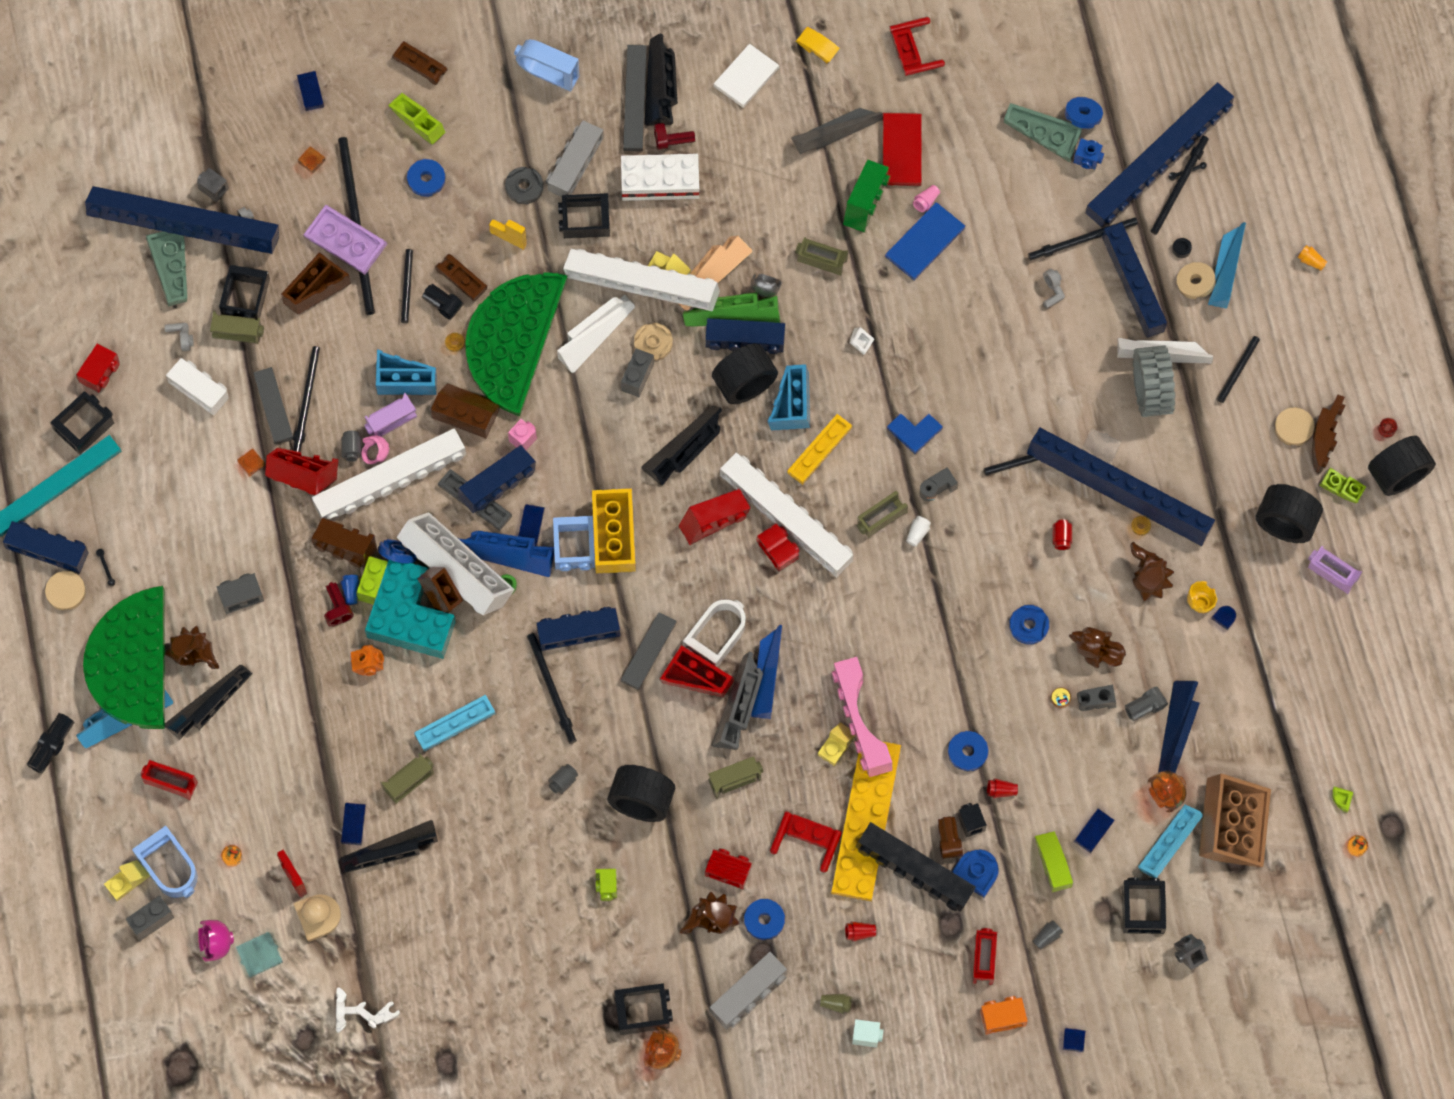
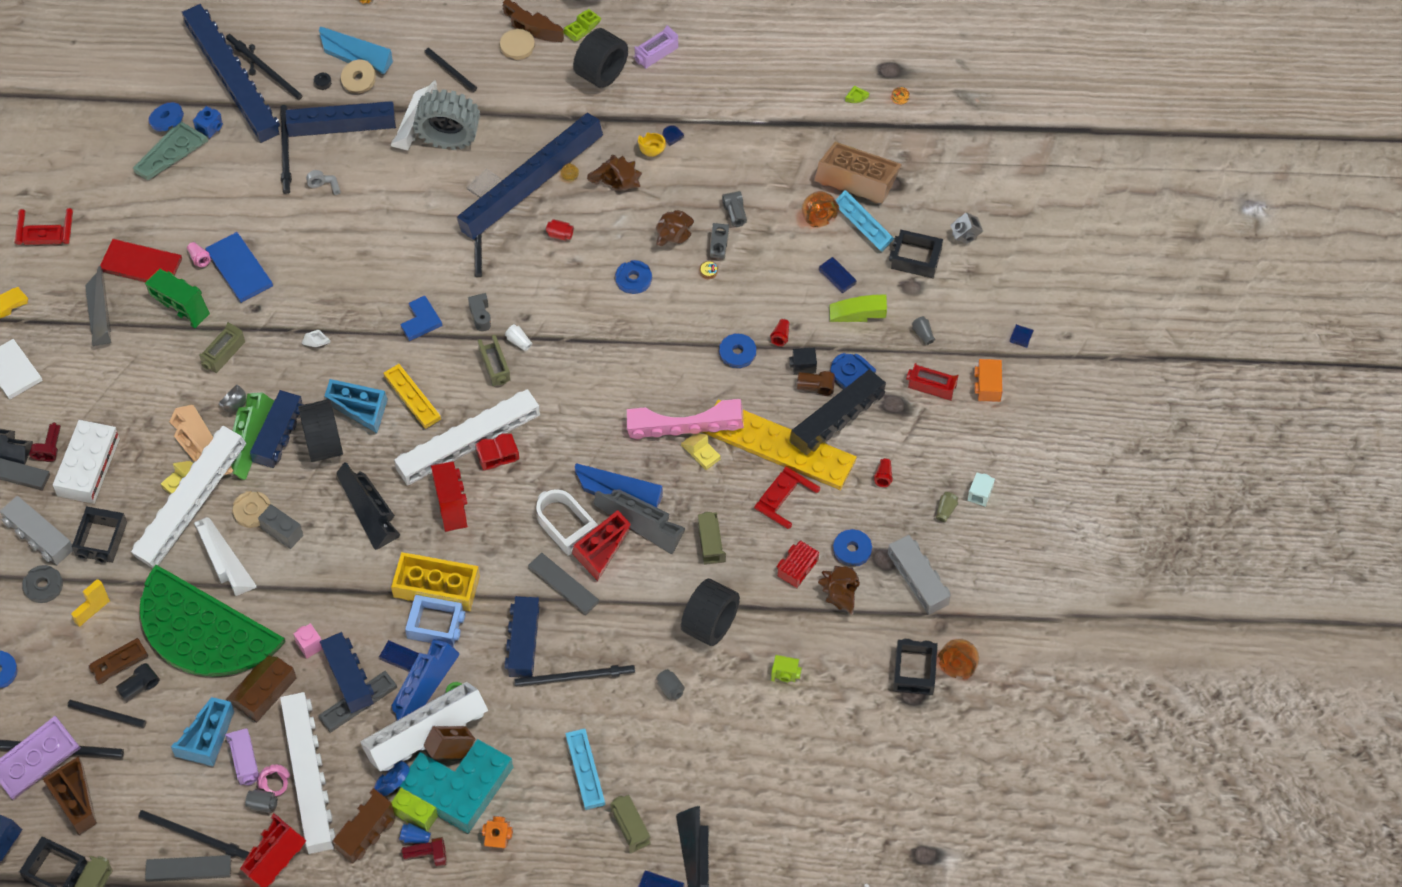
camera: 75 degrees left, 10 degrees down
clear yellow plate [445,333,465,352] -> none
dark blue wedge [1158,681,1200,779] -> none

